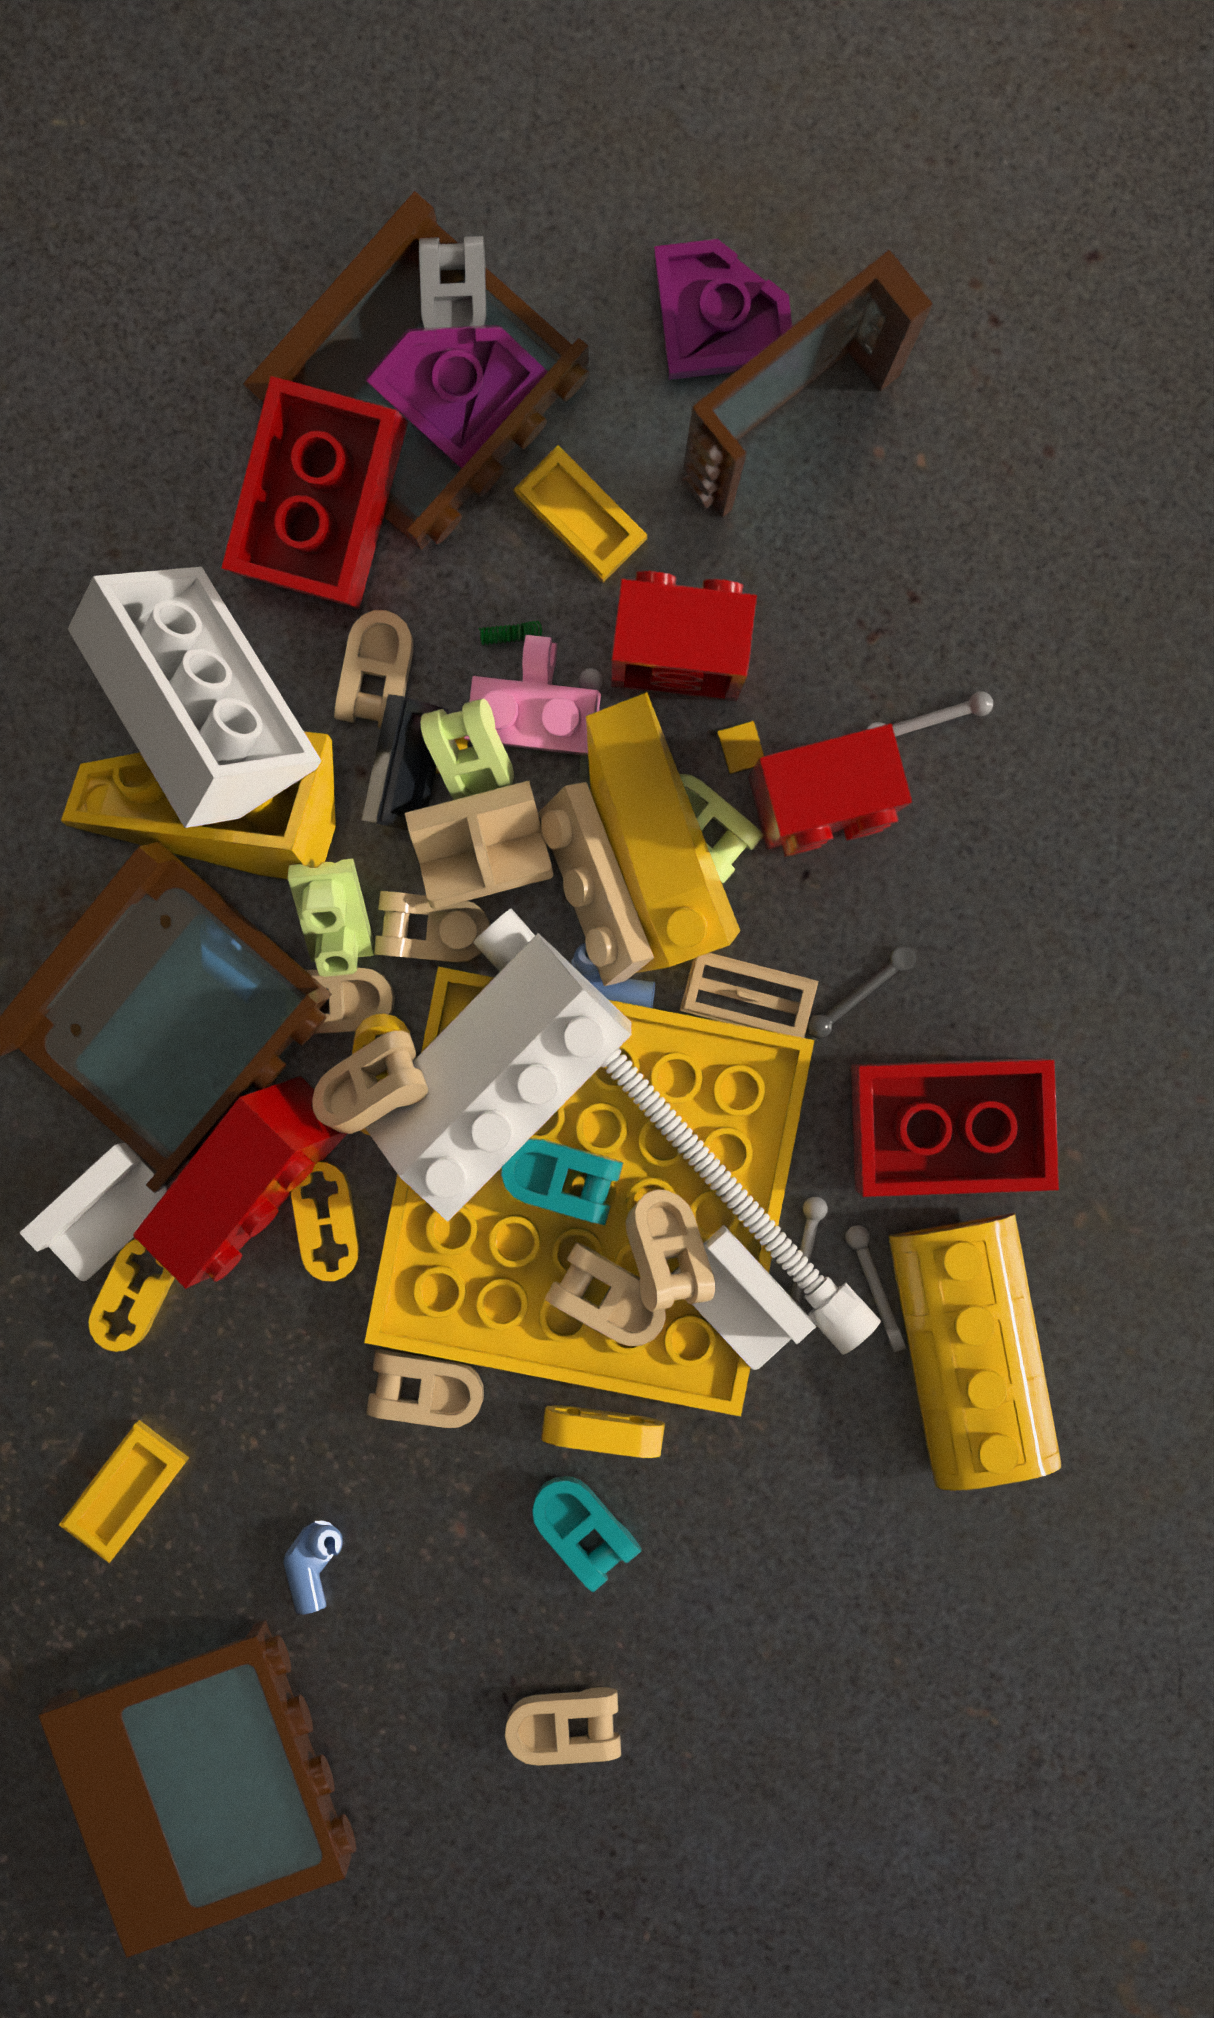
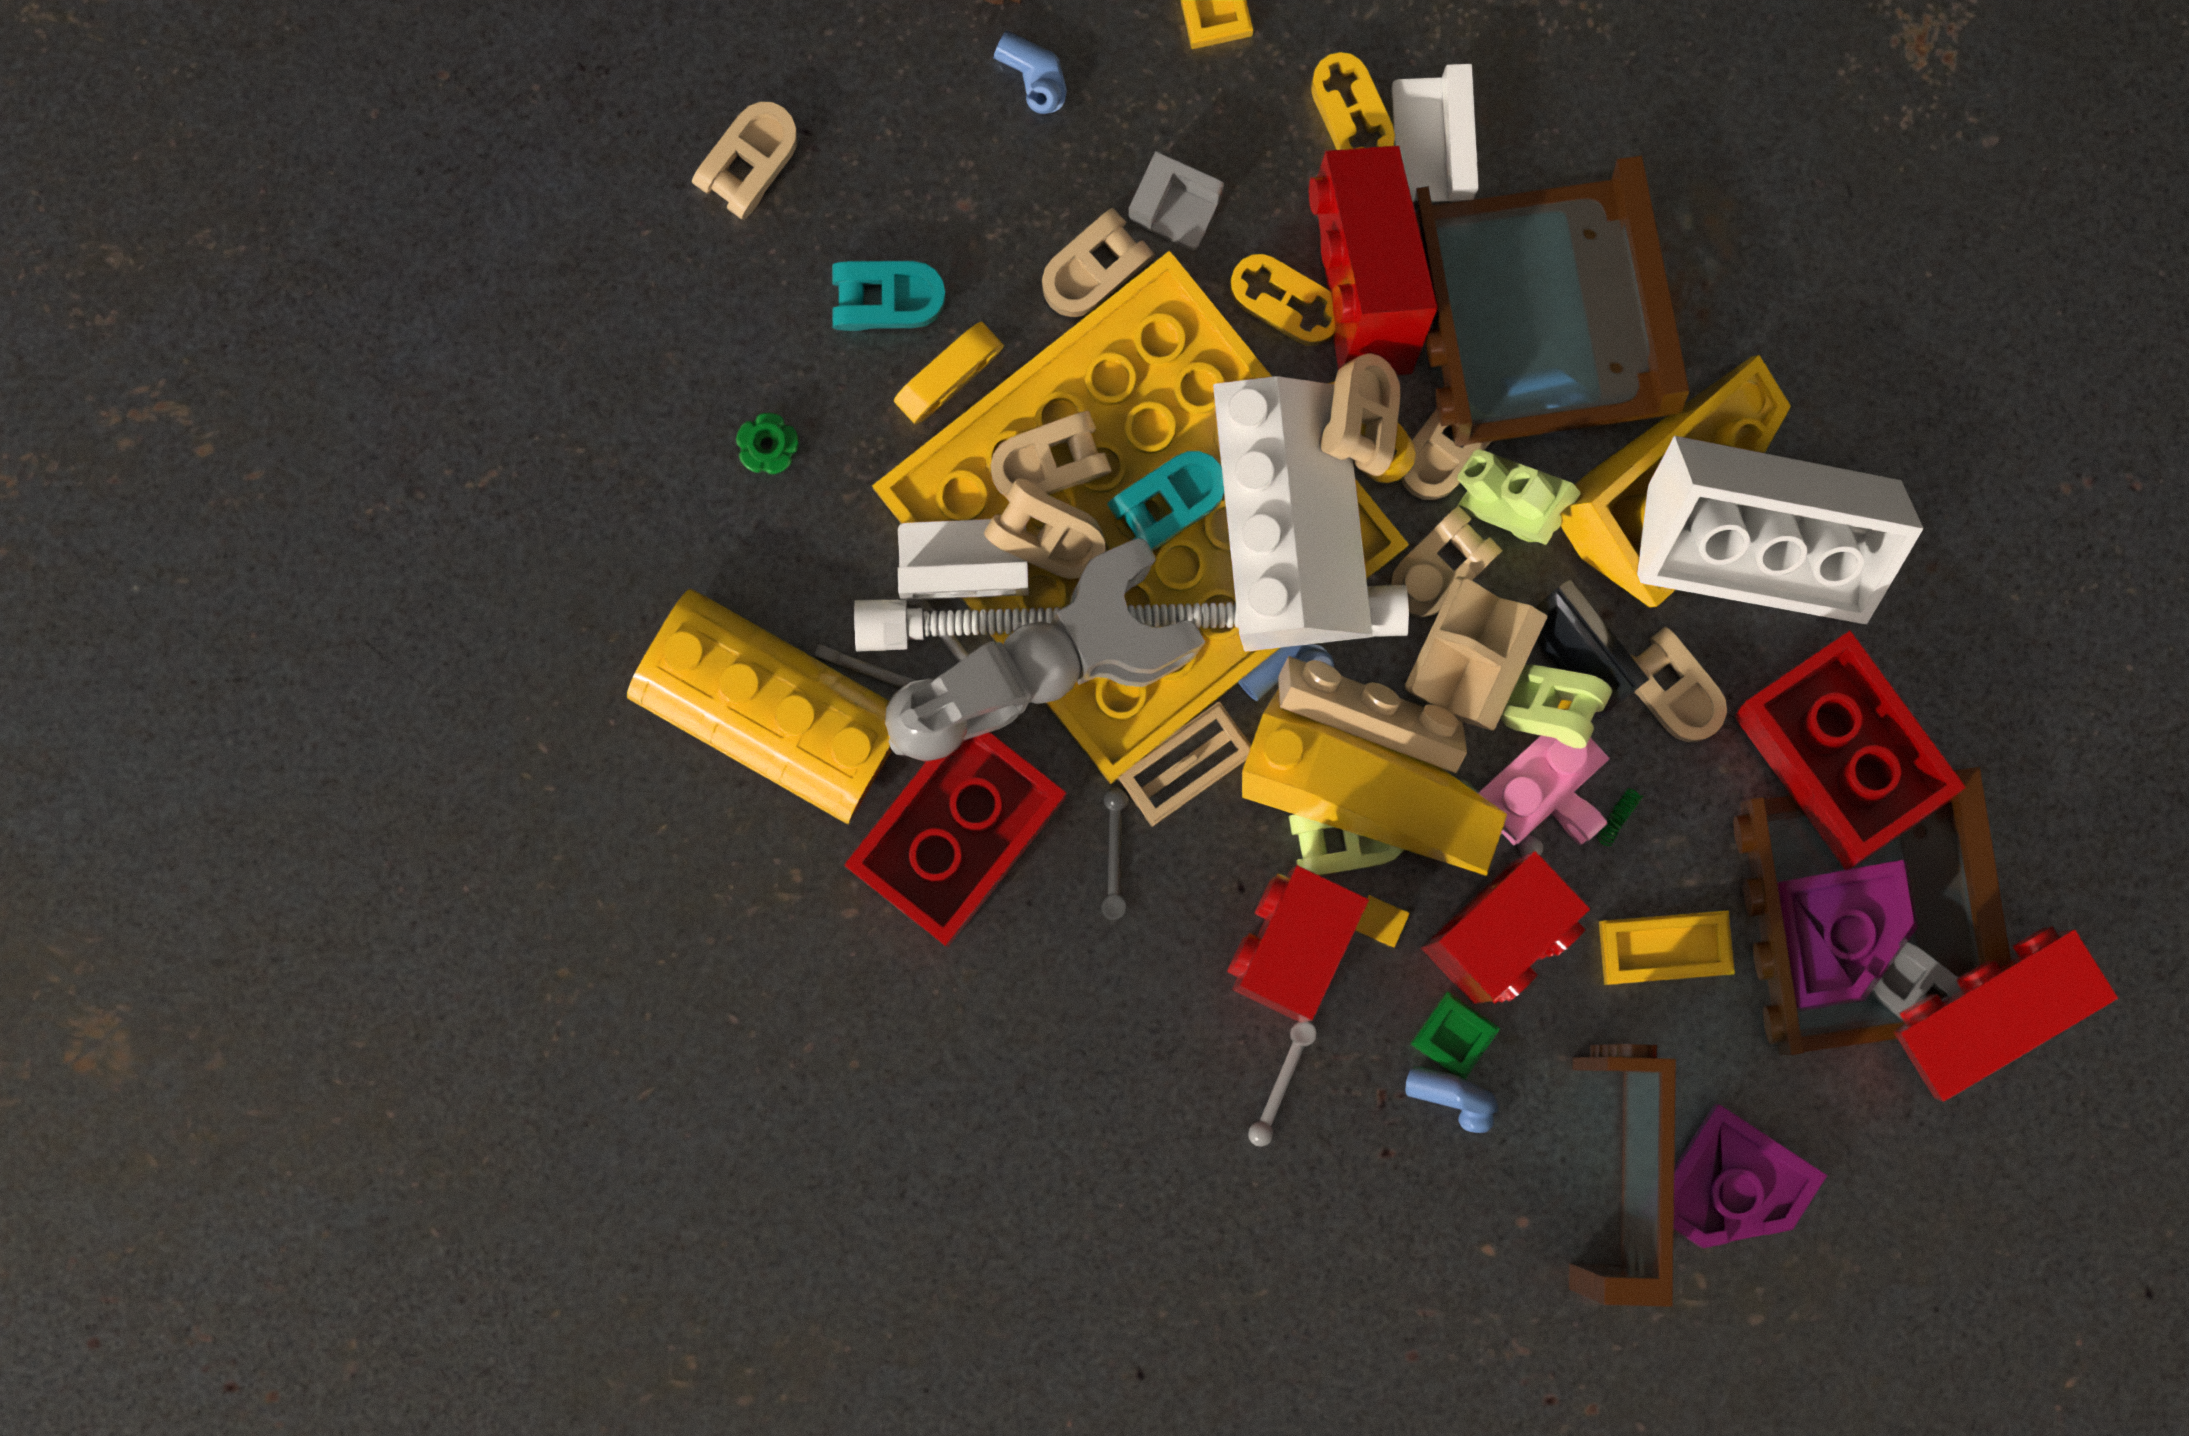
camera: 125 degrees right, 5 degrees down
none -> green plate [736,412,799,475]
none -> light grey piece [885,538,1206,762]
none -> light grey panel [1128,151,1224,251]
none -> medium blue arm [1405,1065,1499,1133]
none -> green tile [1410,991,1501,1079]
none -> red brick [1893,925,2119,1102]

